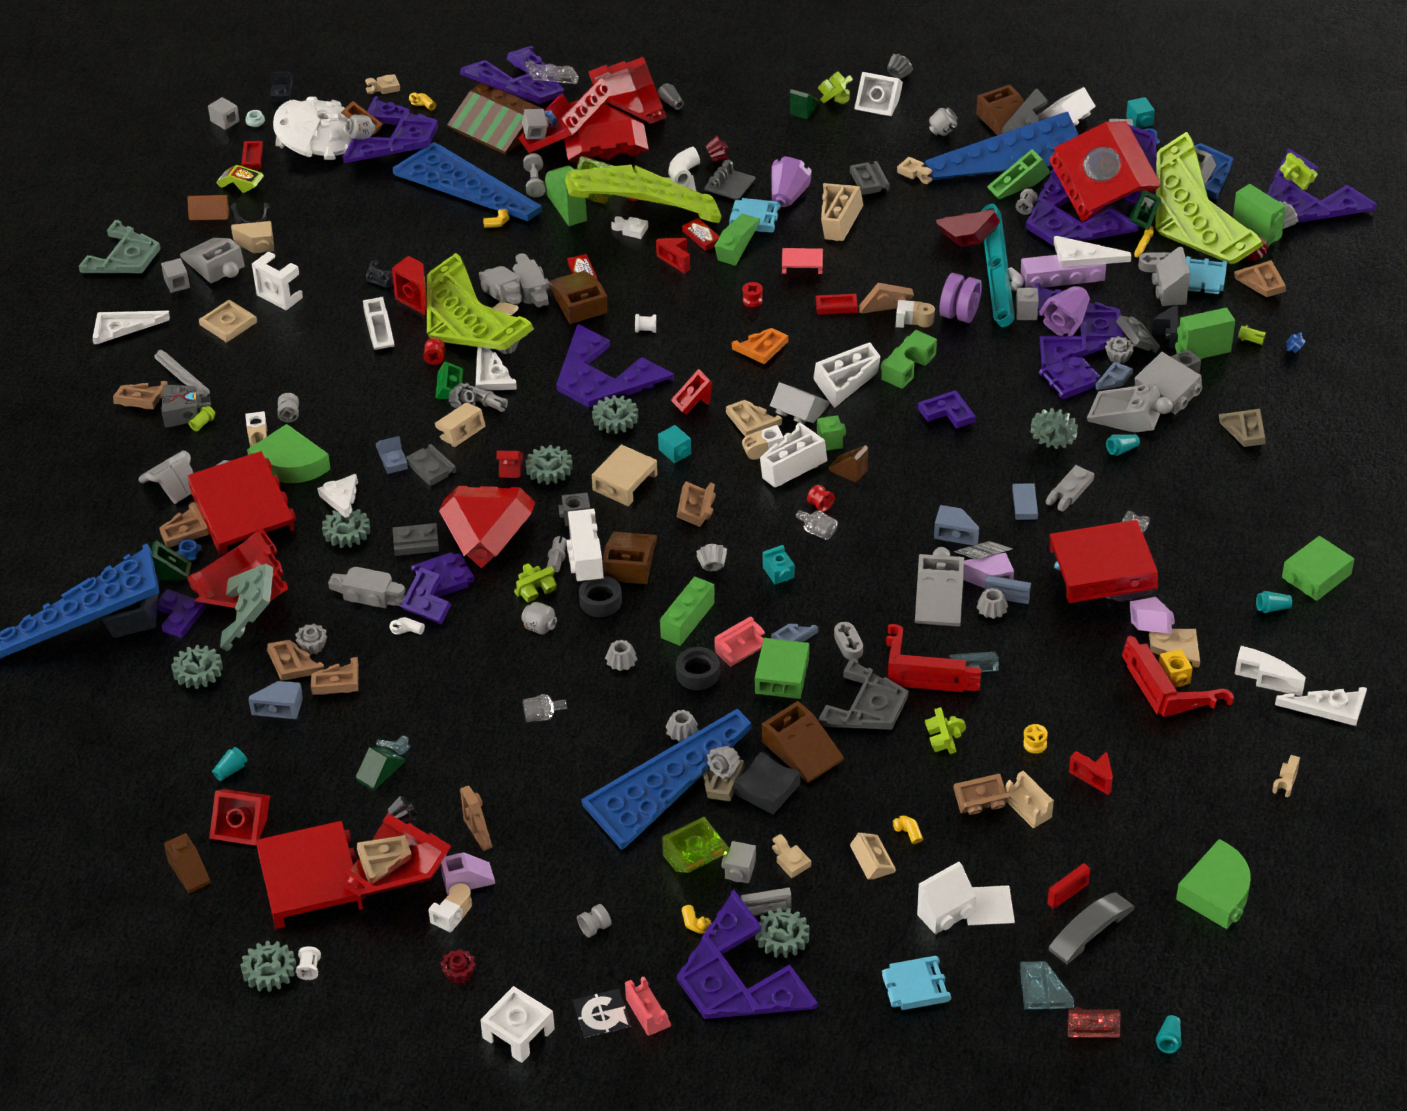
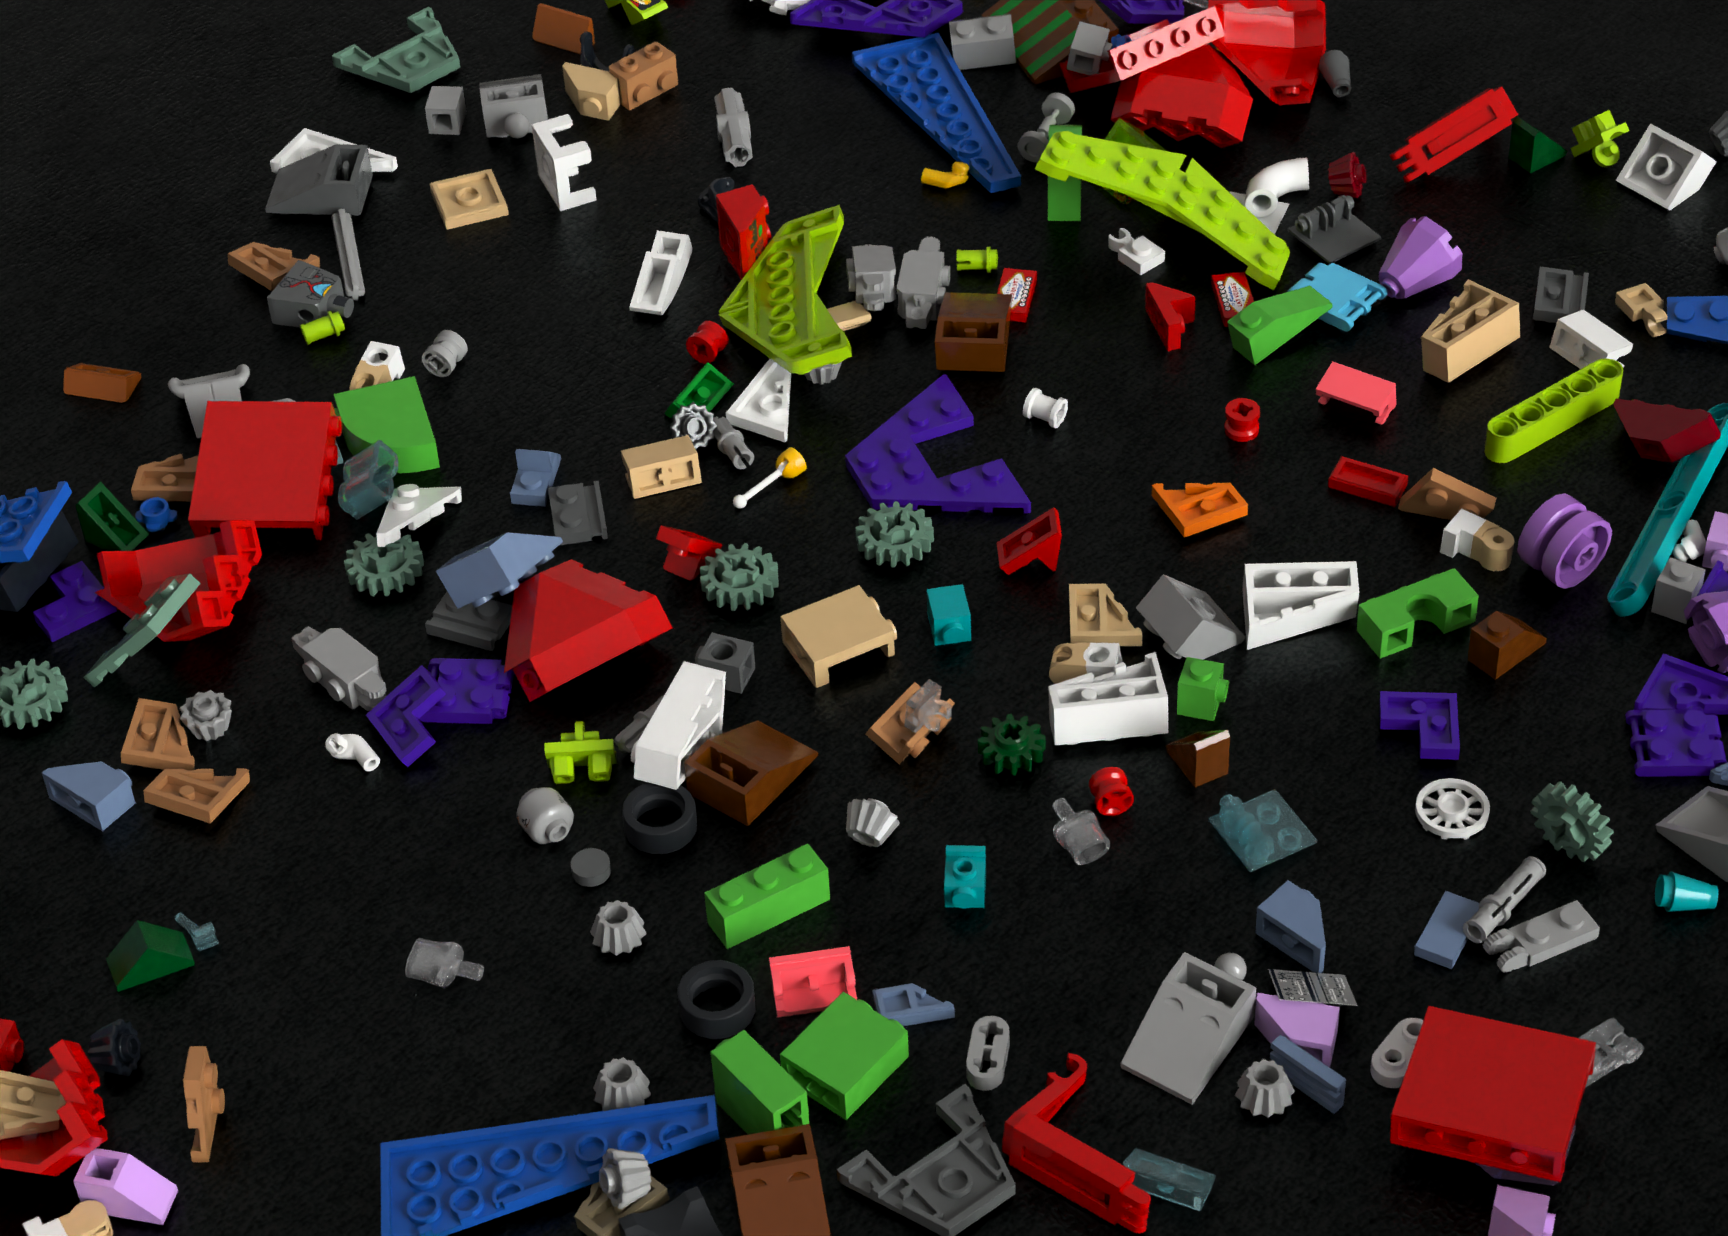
camera: 30 degrees right, 0 degrees up
none -> dark orange slope [63,363,141,403]
none -> dark grey slope [265,144,373,215]
none -> clear light blue brick [338,440,399,520]
none -> sand blue slope [436,532,563,609]
none -> dark grey tile [571,848,611,887]
none -> medium nougat bracket [609,42,678,111]
none -> bright green brick [711,1030,809,1135]
none -> light grey piece [714,88,753,167]
none -> hinge [733,447,807,509]
none -> clear tile [904,679,952,733]
none -> light grey slope [949,14,1016,70]
none -> lime pin [956,246,998,273]
none -> dark green gear [978,714,1046,776]
none -> clear light blue hinge [1209,790,1317,872]
none -> white plate [1371,1018,1424,1088]
none -> red hinge [1389,86,1518,183]
none -> white wheel [1415,778,1490,840]
none -> light grey pin [1463,856,1546,943]
none -> reddish brown slope [1467,611,1547,680]
none -> lime beam [1484,358,1623,463]
none -> white hinge [1549,310,1633,369]

